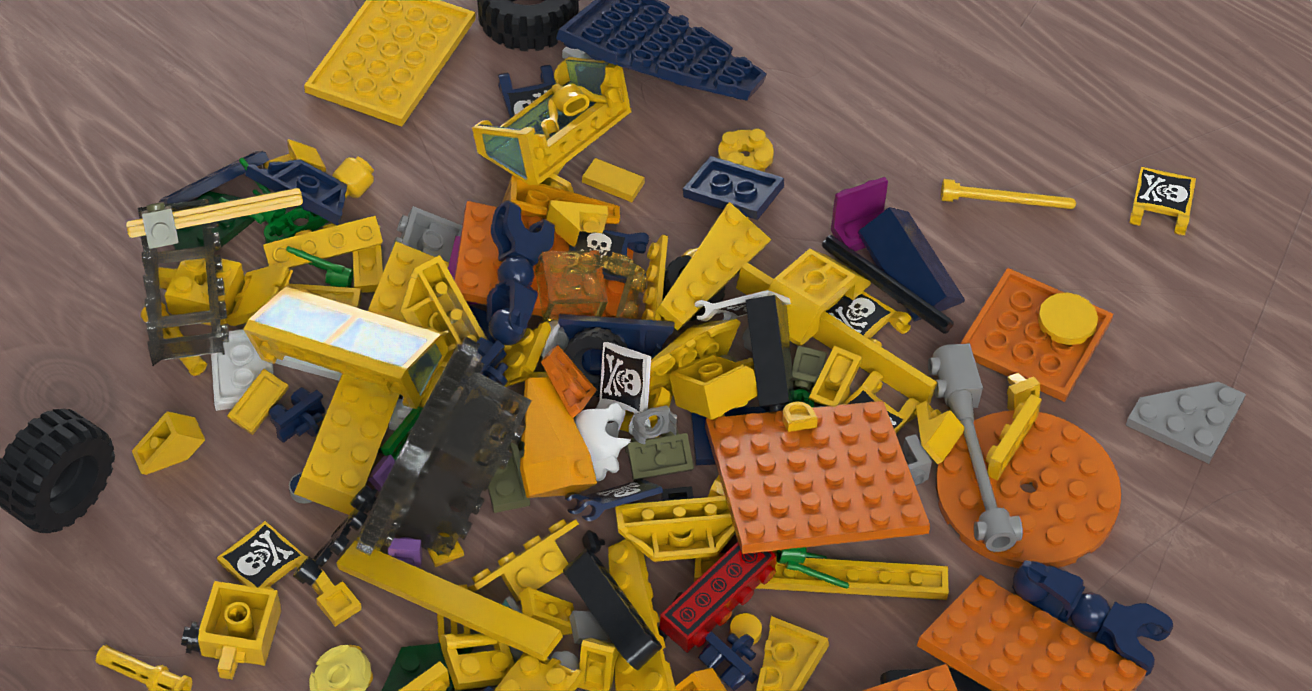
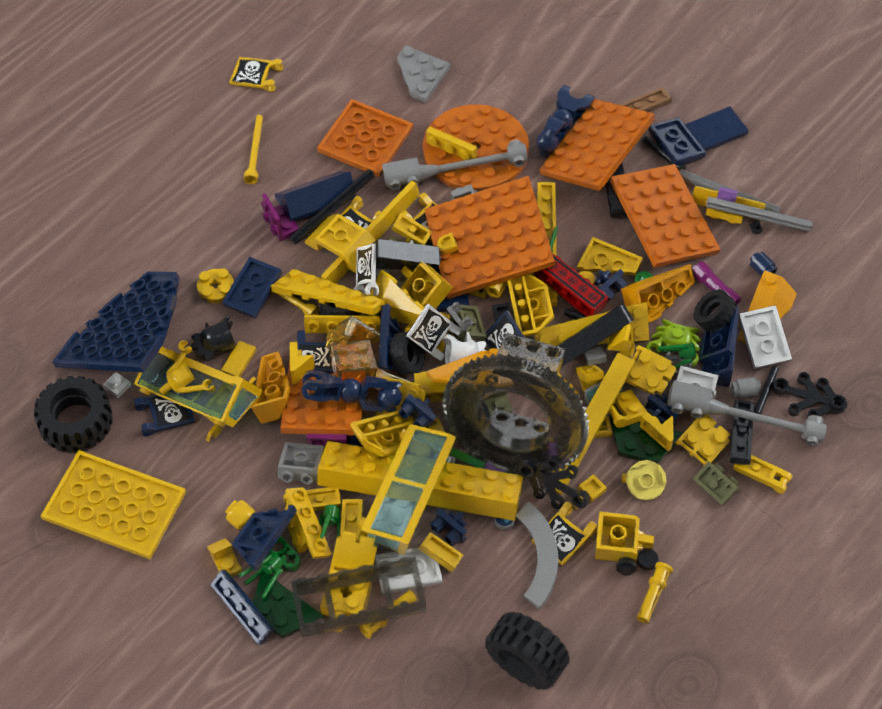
camera: 90 degrees left, 5 degrees up
yellow axle [126,188,303,238] -> none
yellow slope [132,411,205,475] -> none
bracket [141,202,179,249] -> none
orange wing [541,345,597,418] -> none
yellow slope [916,401,965,464] -> none
yellow tile [1007,373,1040,411] -> none
yellow tile [1038,292,1098,345] -> none
none -> black piece [191,316,236,361]
none -> light grey tile [516,502,559,610]
none -> black tile [637,549,659,570]

